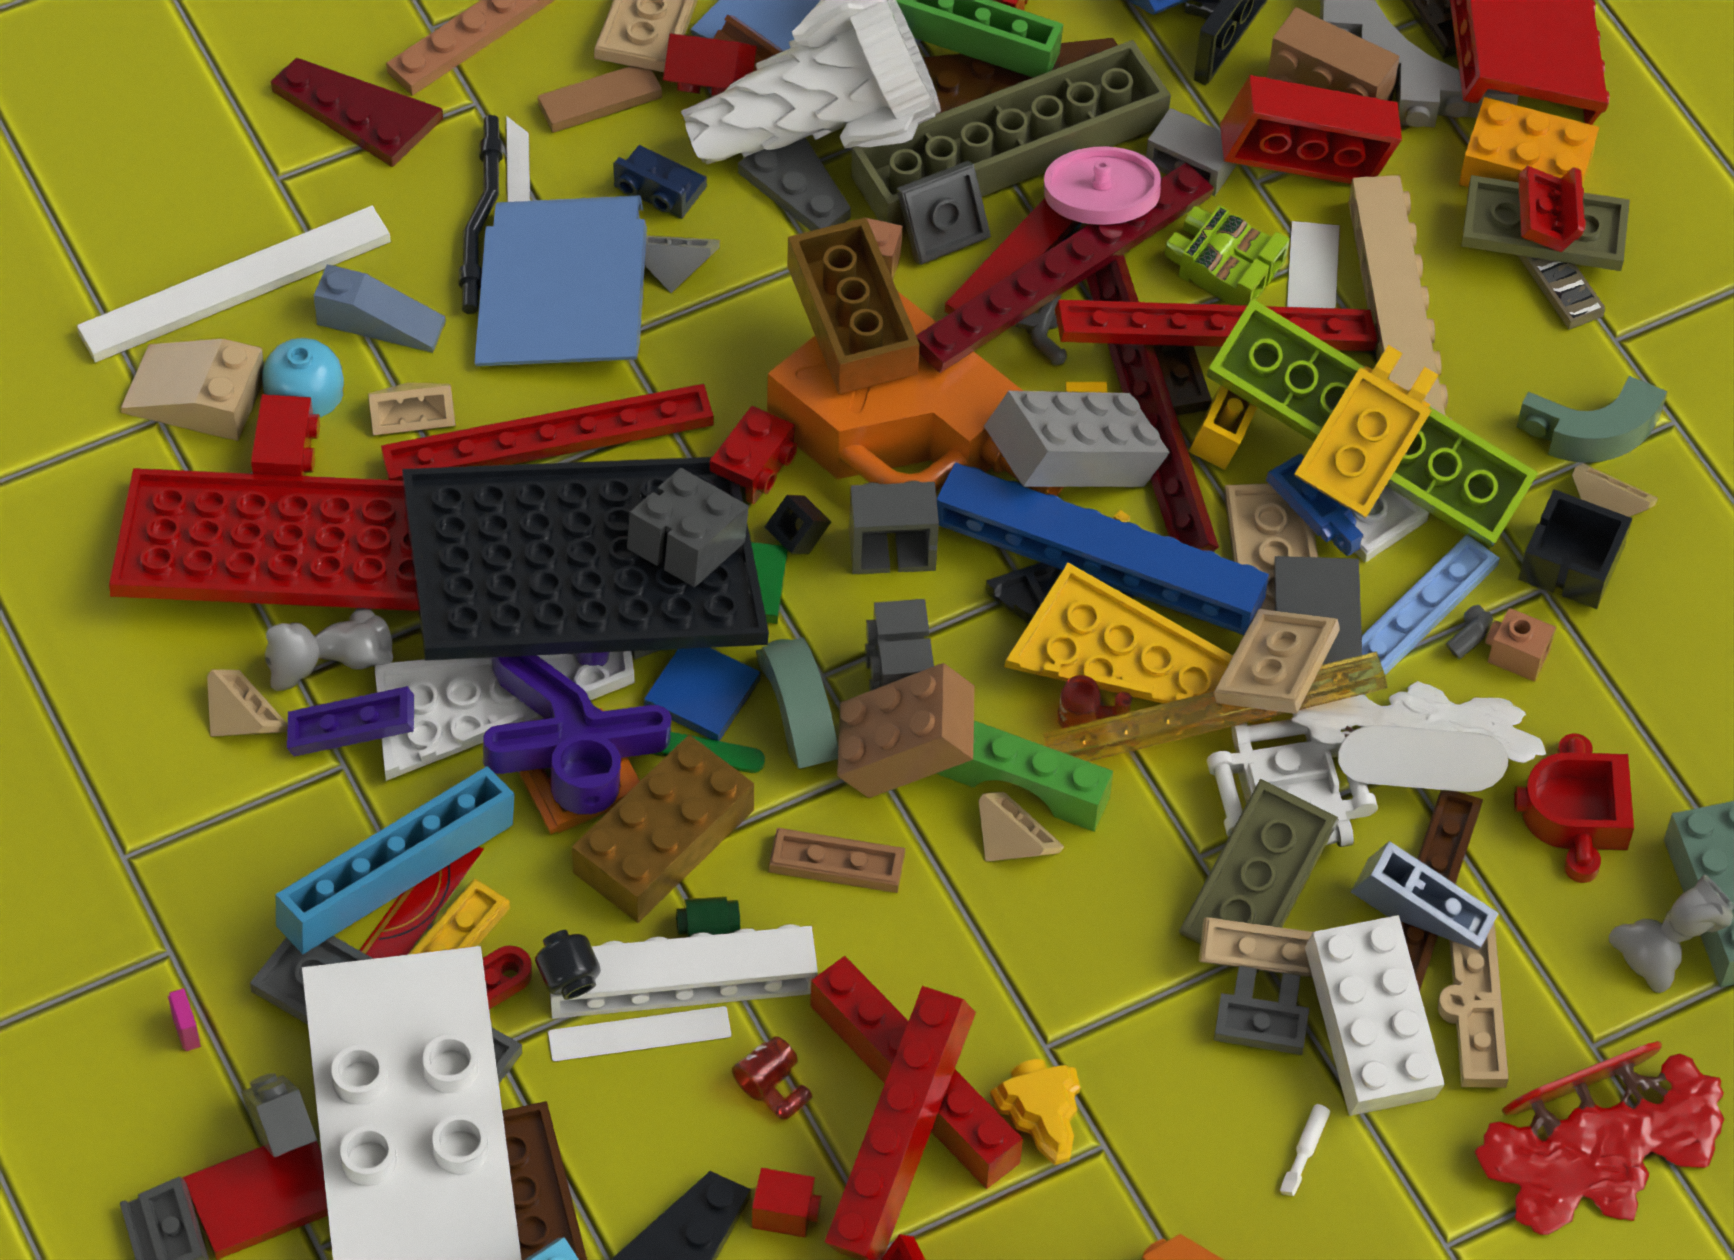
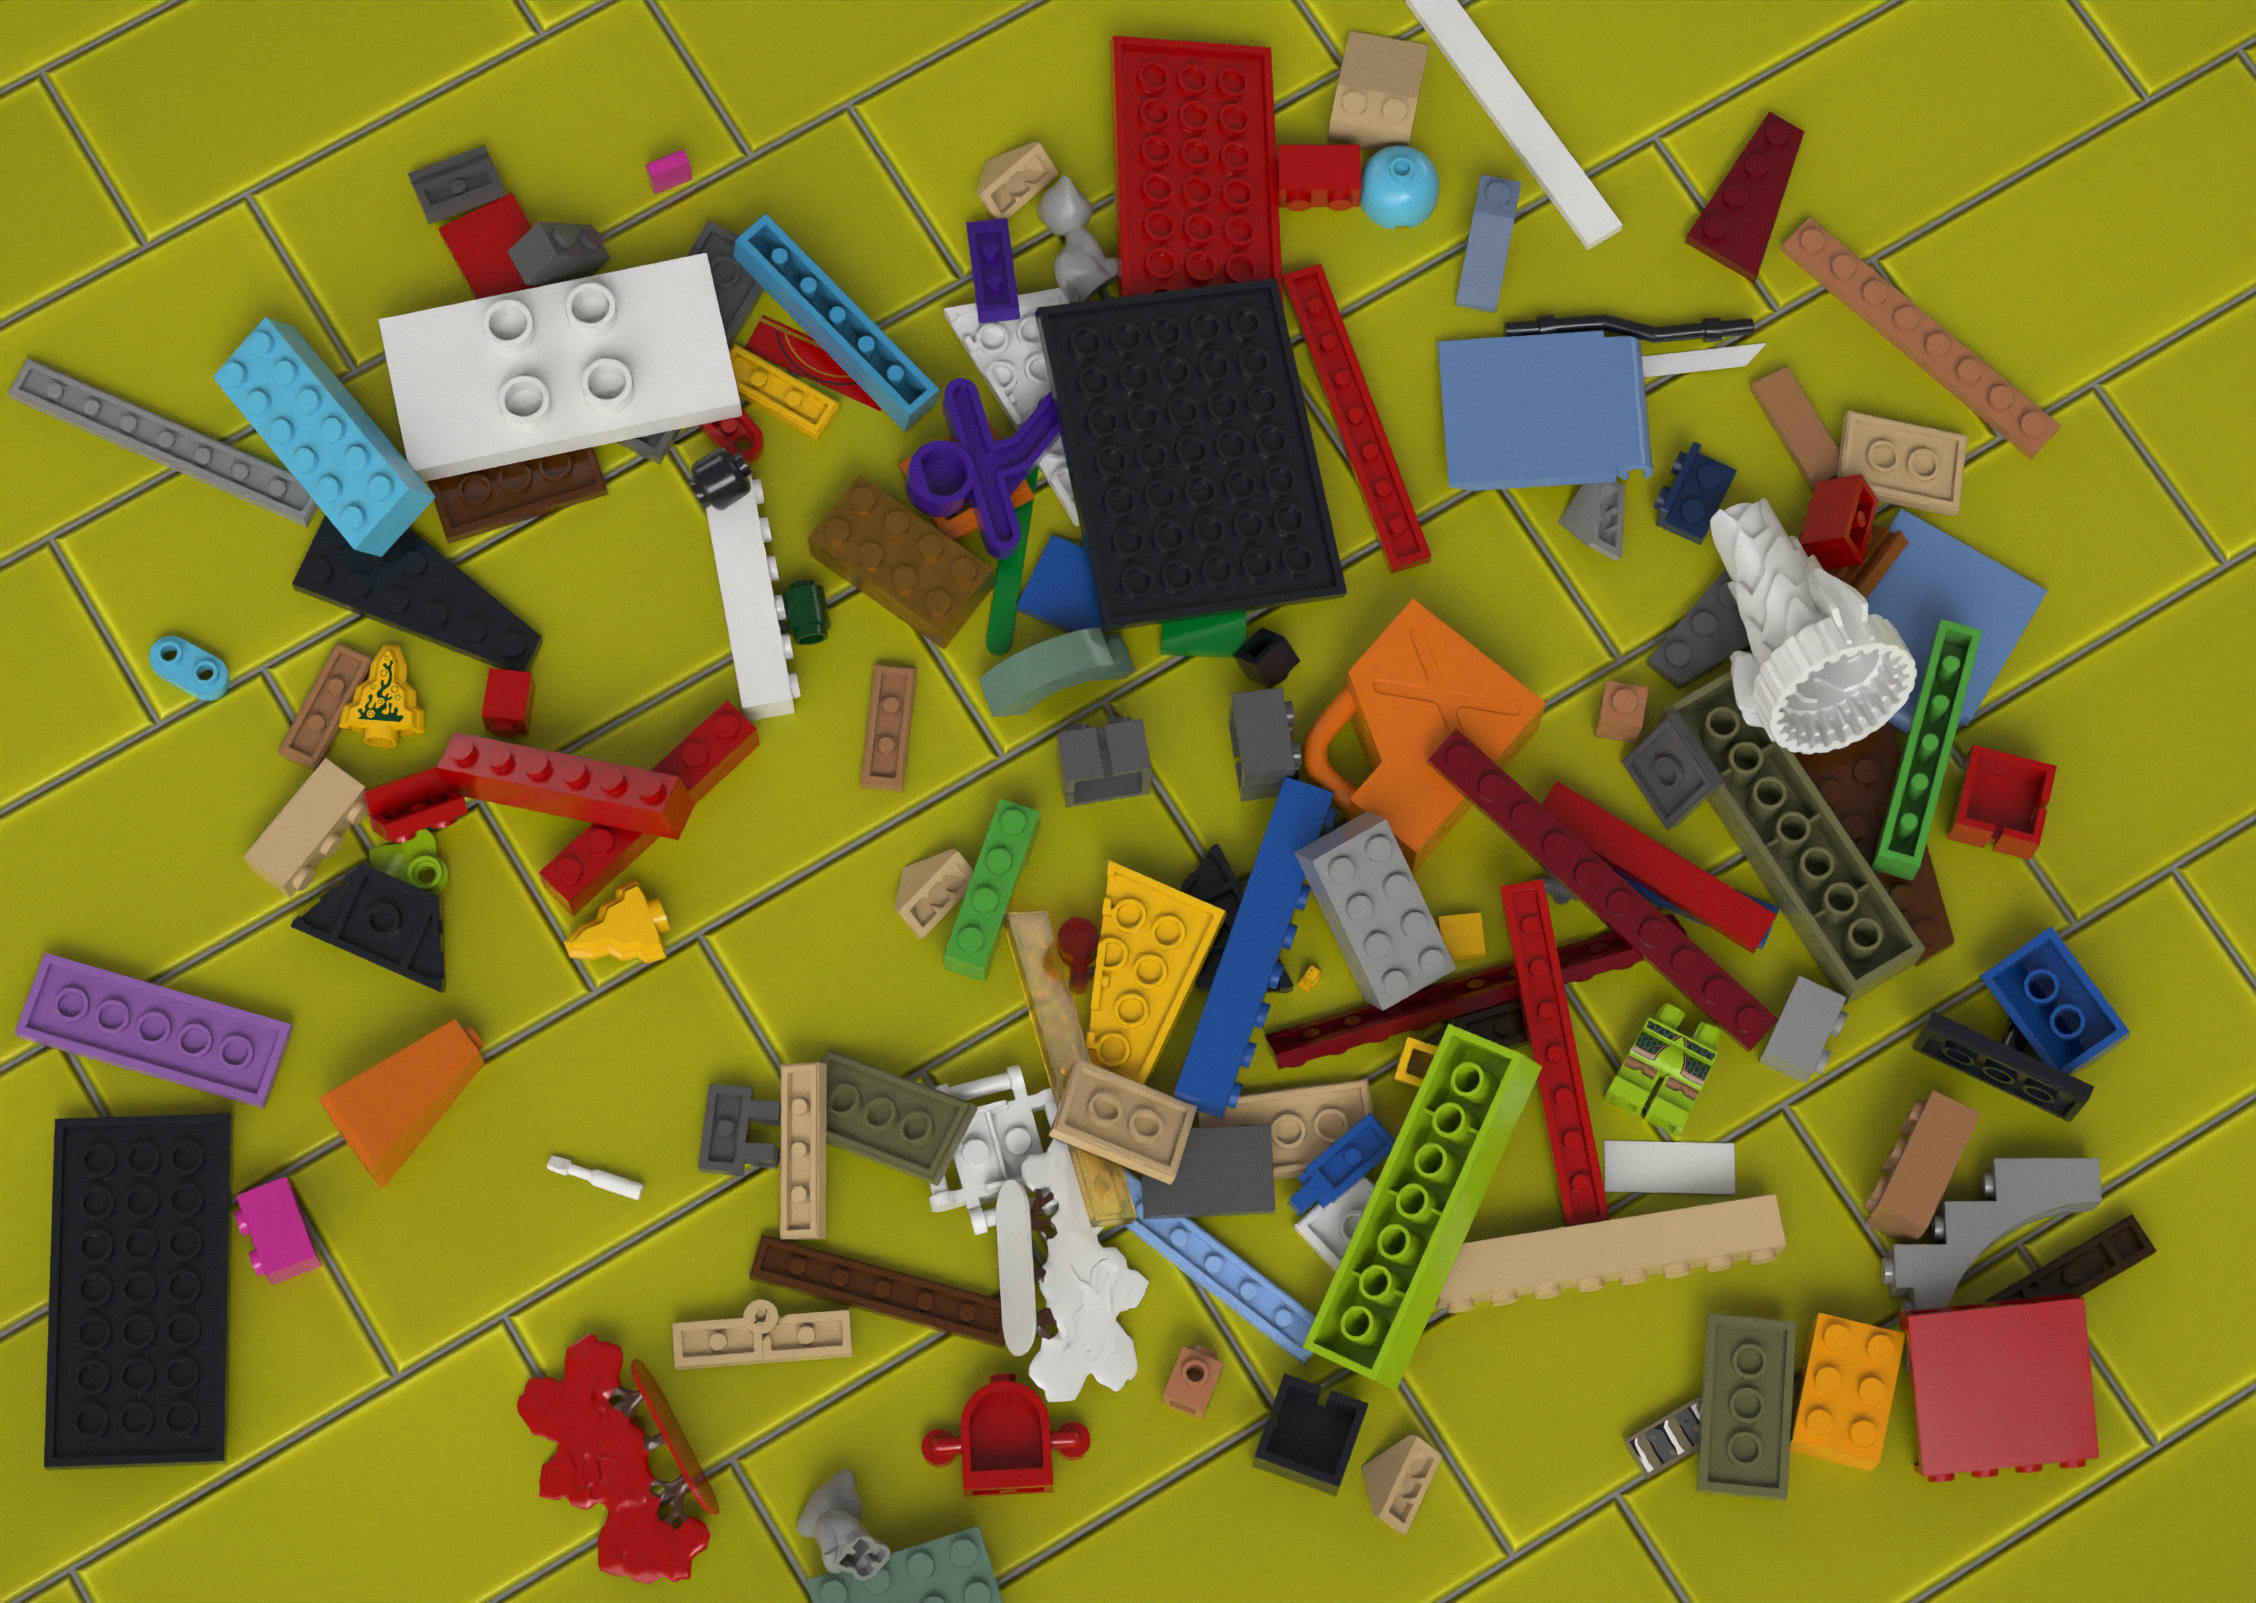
camera: 85 degrees right, 15 degrees up
tan slope [368,383,455,435] -> none
white sticker [548,1006,731,1061] -> none
dark grey piece [627,468,749,587] -> none
red bracket [710,405,797,505] -> none
clear red piece [732,1036,813,1120] -> none
pearl gold brick [787,217,920,394] -> none
medium nougat brick [837,663,974,798] -> none
bright pink piece [1044,147,1161,225] -> none
red brick [1220,75,1402,184] -> none
yellow tile [1293,345,1439,519] -> none
white brick [1305,915,1445,1116] -> none
sand blue slope [1351,841,1499,950] -> none
dark grey arm [1446,605,1493,660] -> none
sand green arch [1517,376,1667,462] -> none
red bracket [1518,165,1586,253] -> none

